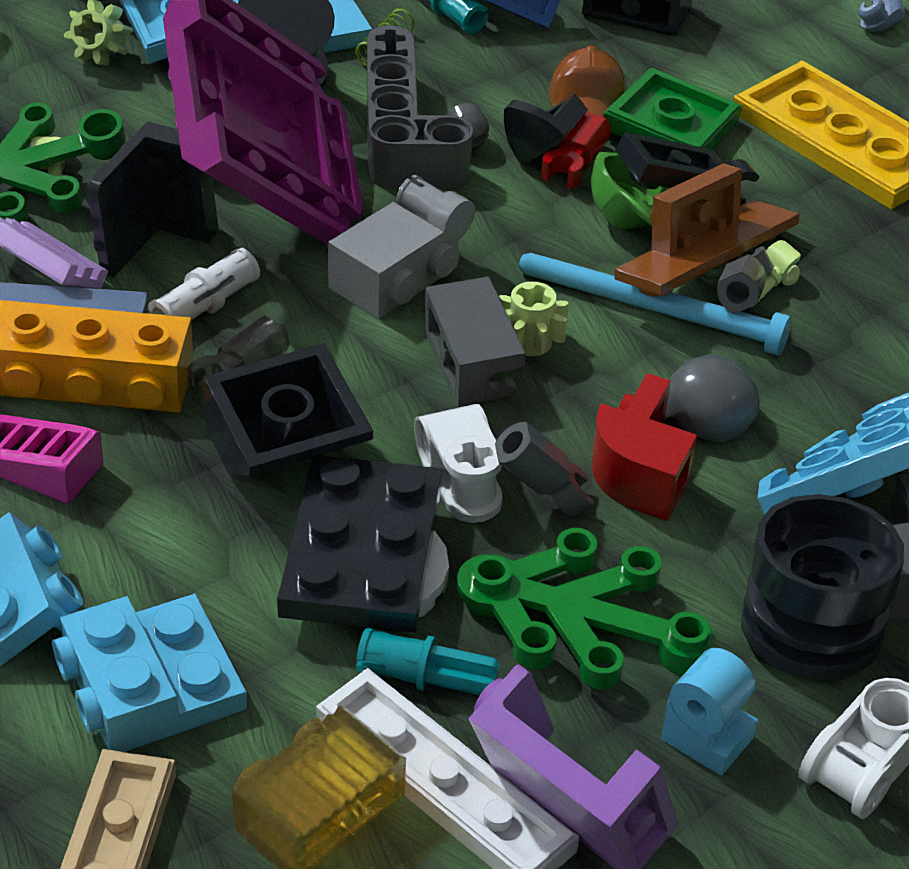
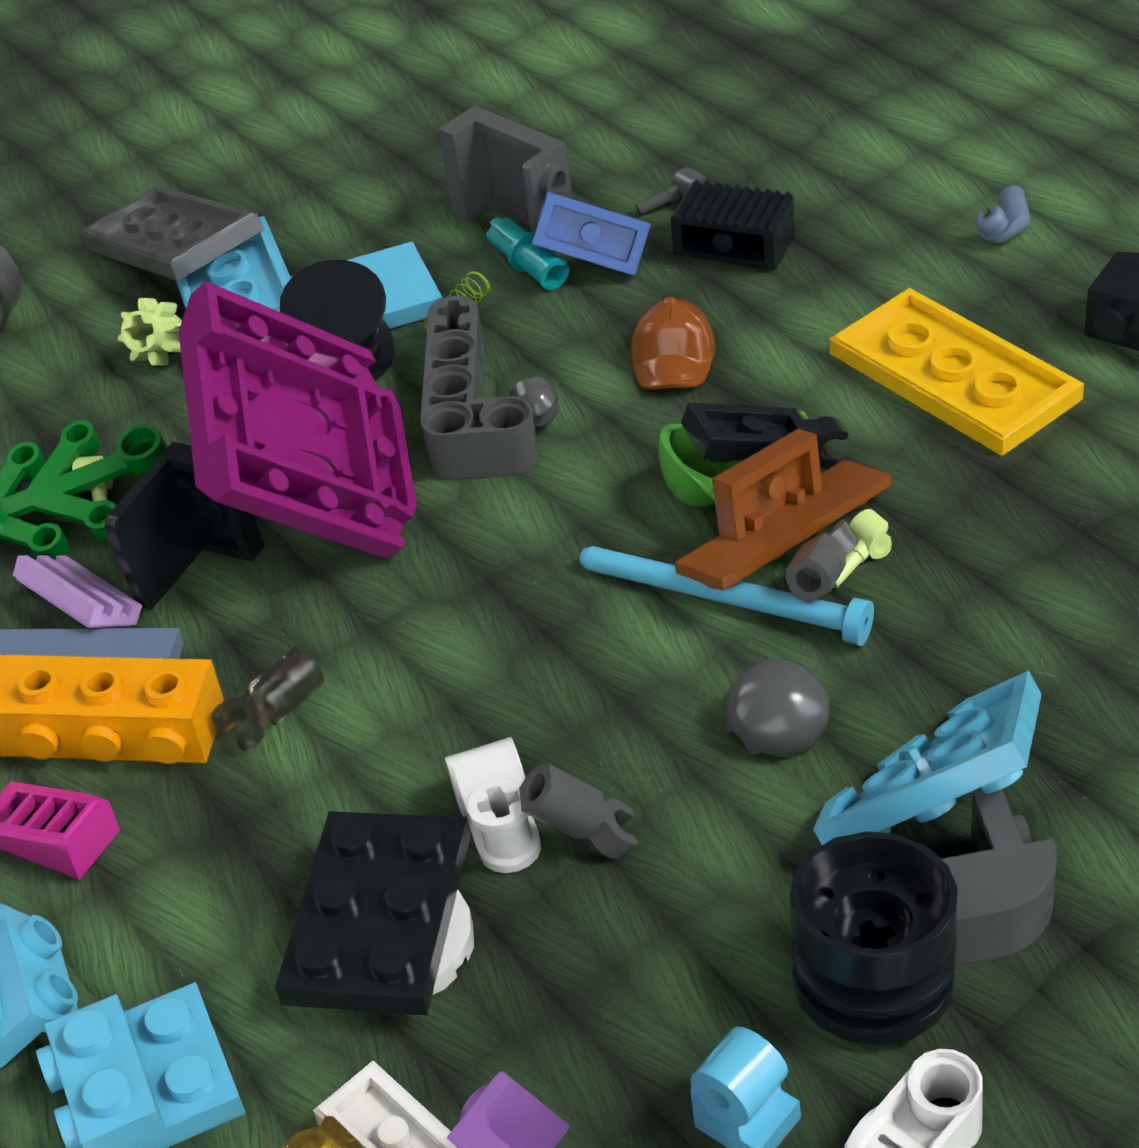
camera: 10 degrees right, 0 degrees up
white pin [148,248,260,320] -> none
black slope [203,343,374,476] -> none
light grey hinge [328,175,475,319] -> none
teal axle [356,628,500,695] -> none
dark grey hinge [425,276,525,408] -> none
green plant [457,528,716,690] -> none
yellowish green gear [499,282,569,356] -> none
black tile [504,93,588,165] -> none
red bar [541,112,611,189] -> none
red brick [591,373,697,521] -> none
green tile [603,68,743,150] -> none

